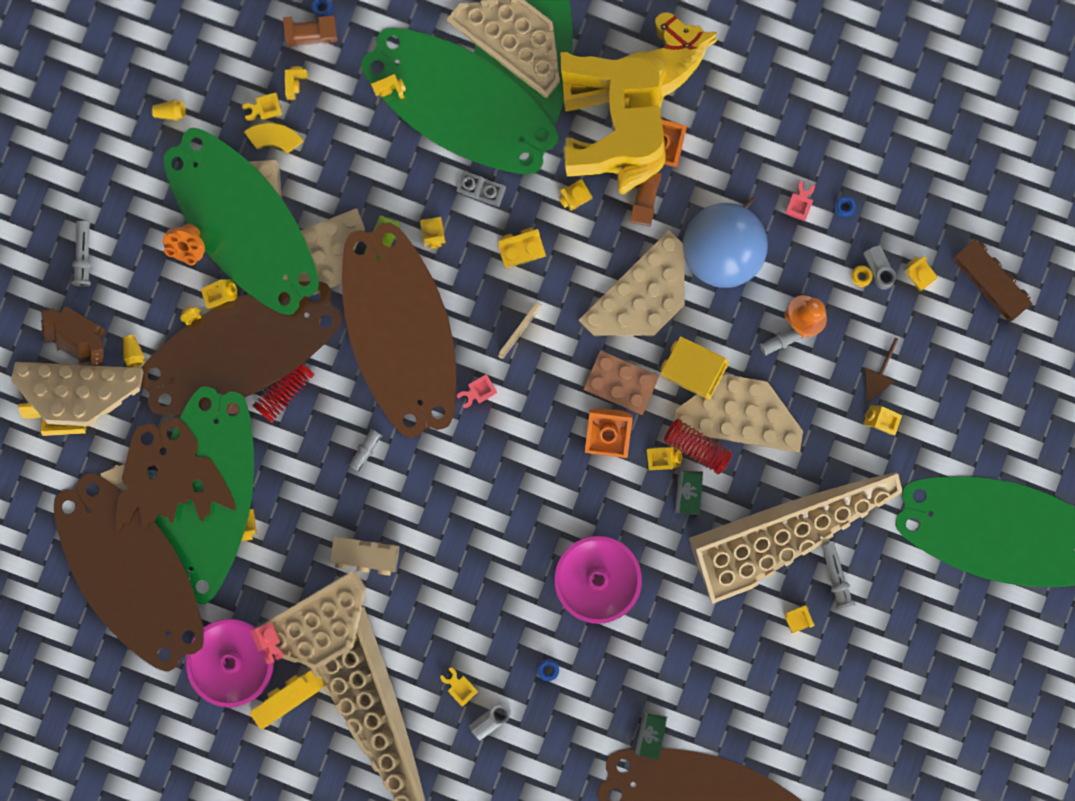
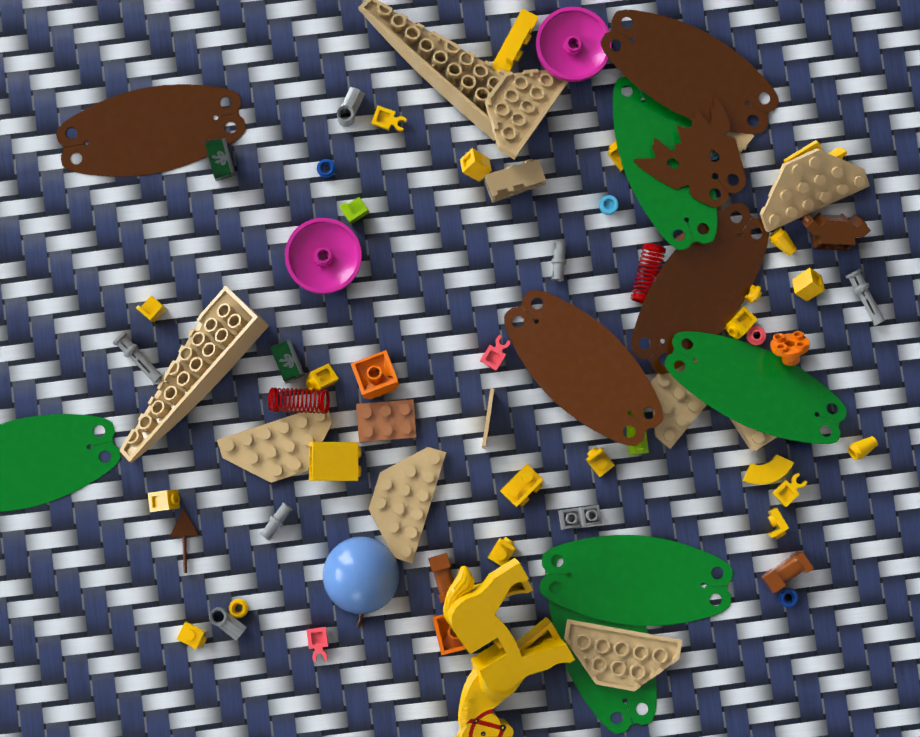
camera: 150 degrees right, 0 degrees up
coral plate [250,622,283,664] -> none
yellow bracket [371,74,406,99] -> none
orange plate [784,295,827,338] -> none
blue plate [834,196,856,218] -> none
reddish brown brick [952,239,1033,323] -> none
none -> lime panel [339,197,370,225]
none -> yellow panel [460,148,492,181]
none -> medium azure tile [599,195,619,215]
none -> coral plate [746,326,766,345]
none -> yellow panel [792,268,825,301]

